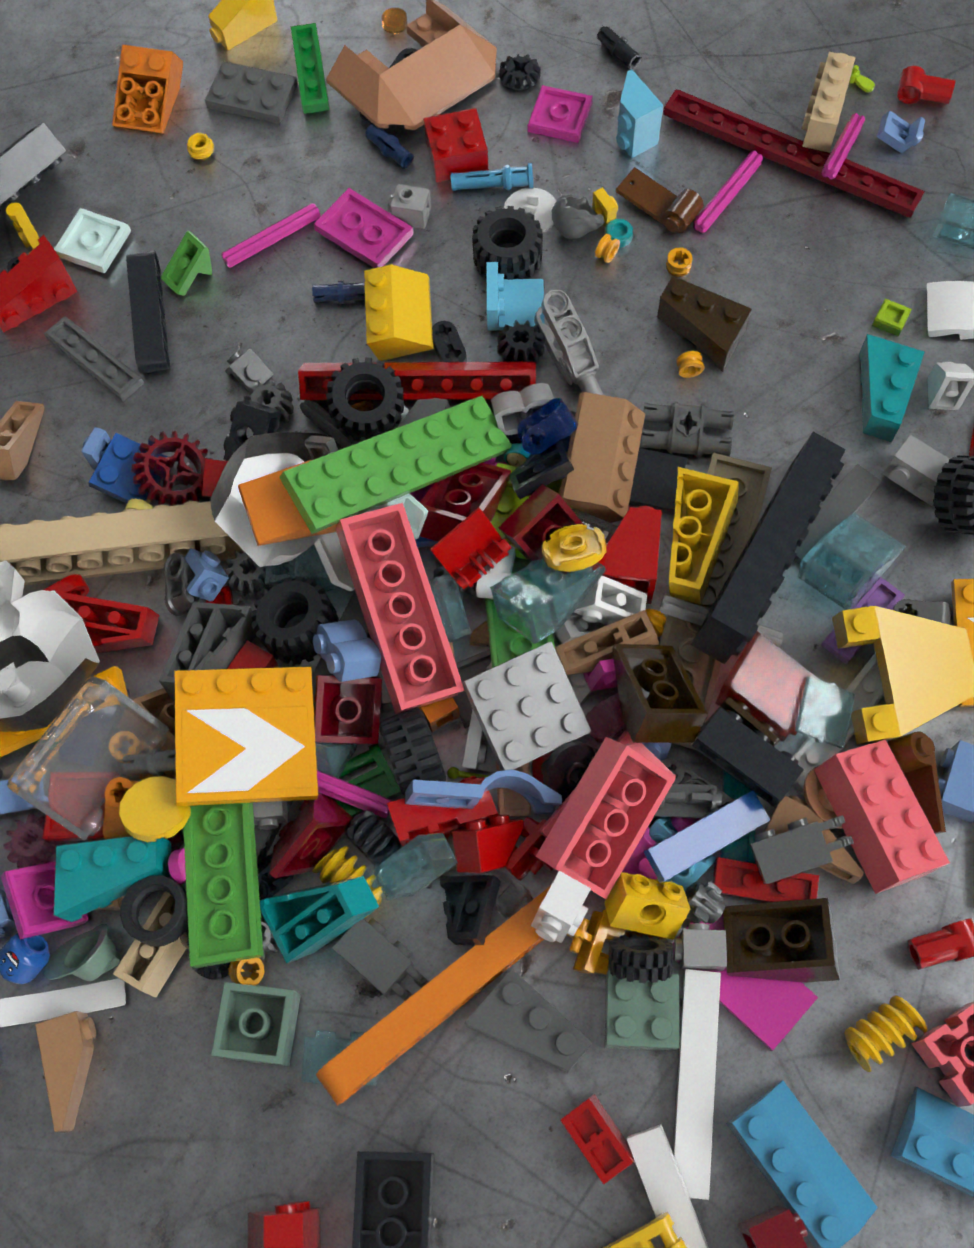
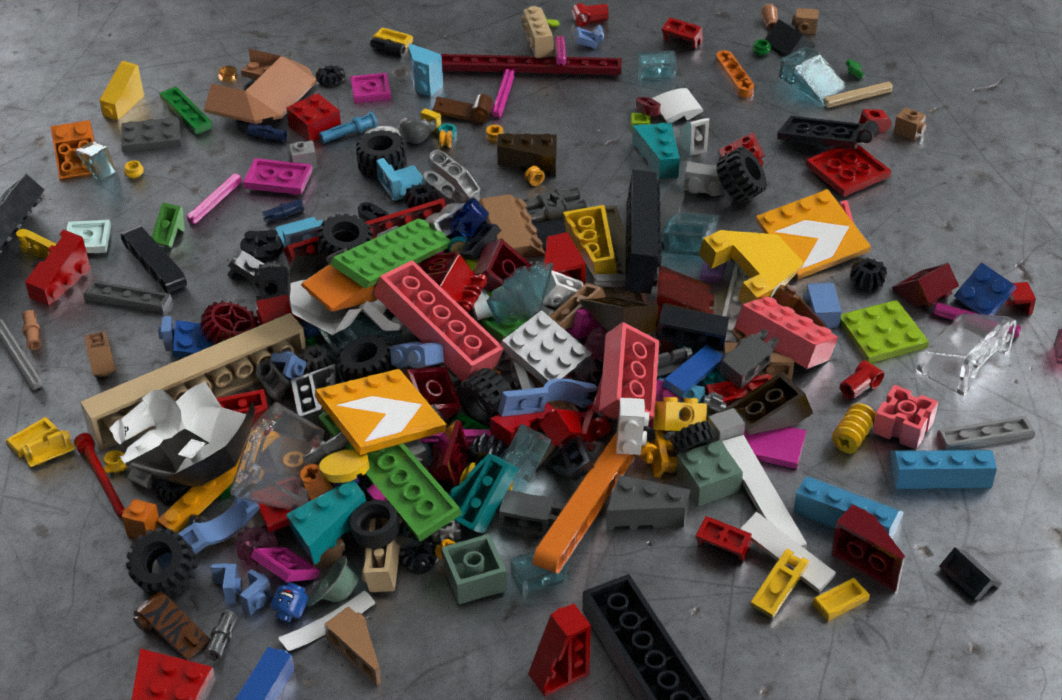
camera: 30 degrees left, 25 degrees down
yellow slope [364,264,433,361] -> none
yellow tile [542,524,606,572] -> none
clear light blue piece [795,676,855,749] -> none
none -> clear light blue slope [75,142,116,182]
none -> black plate [240,229,283,263]
none -> medium azure bracket [276,217,323,248]
none -> yellow tile [373,27,413,48]
none -> dark red beam [635,97,661,116]

